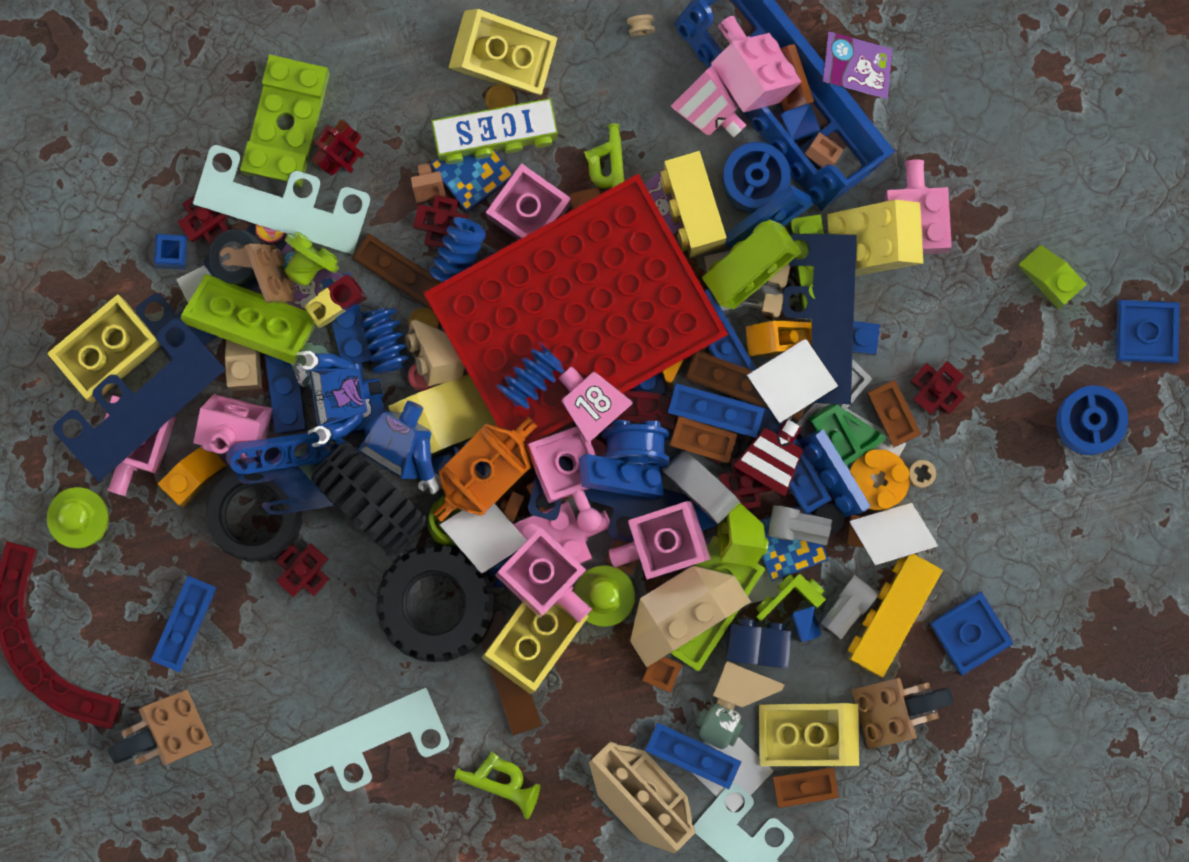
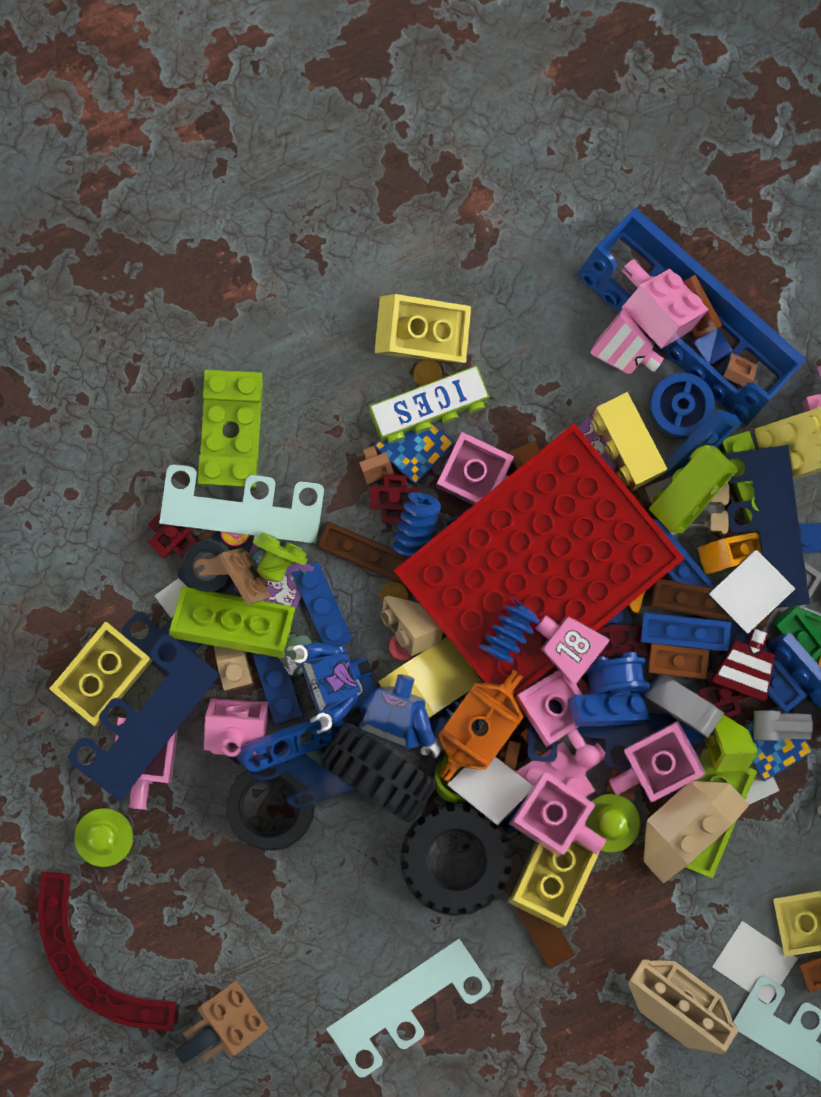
camera: 15 degrees left, 0 degrees up
blue plate [151,576,217,672] -> none
blue slope [154,234,187,270] -> none
light orange slope [158,446,227,508] -> none
dark red piece [276,543,330,597] -> none
leg [305,274,368,328] -> none
dark red piece [311,120,365,176] -> none
blue piece [360,308,409,375] -> none
lime piece [454,752,540,819] -> none
lime piece [584,123,624,189] -> none
tan bush [627,14,655,36] -> none
dark orange plate [642,657,682,693] -> none
blue plate [645,723,742,789] -> none
sand green head [696,704,744,749] -> none
tan slope [712,661,785,710] -> none
dark blue brick [725,619,792,668] -> none
lime bracket [755,573,826,622] -> none
blue slope [790,606,821,642] -> none
sticker [823,31,893,99] -> none

